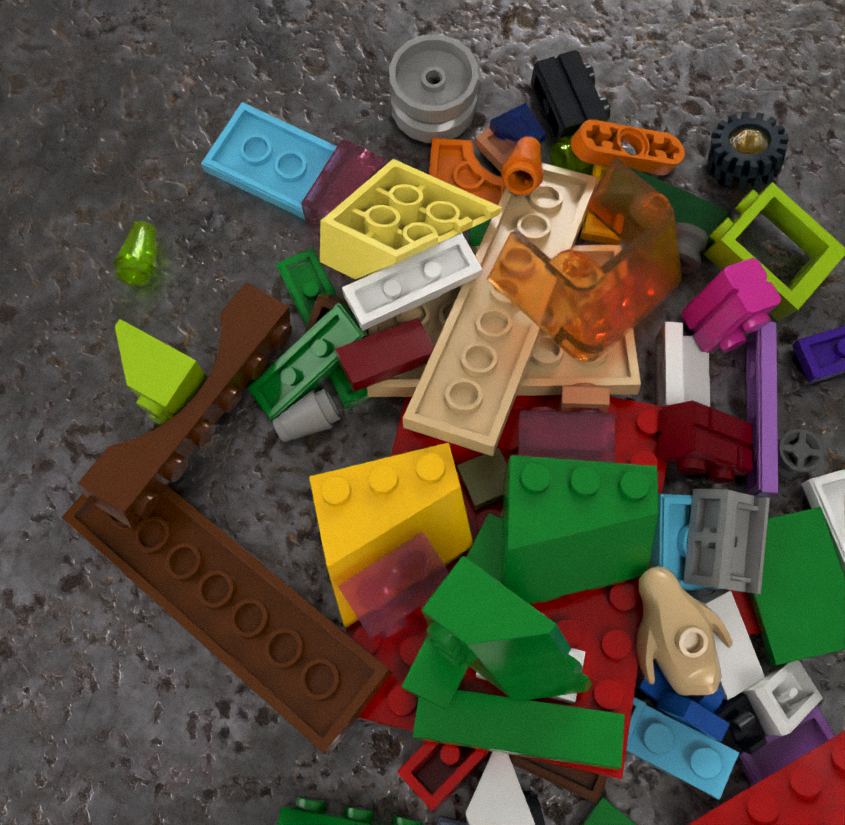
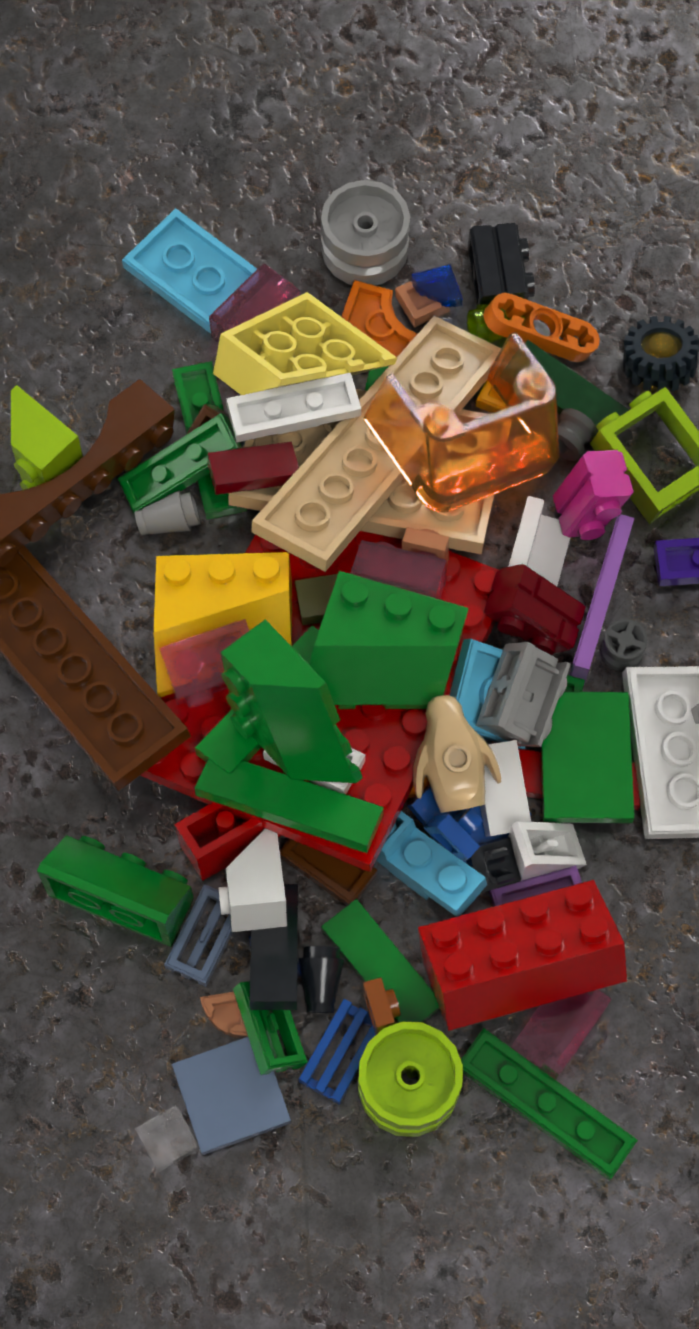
camera: 10 degrees right, 5 degrees down
clear neon green cone [113,221,156,286] -> none
orange cone [501,137,543,195] -> none

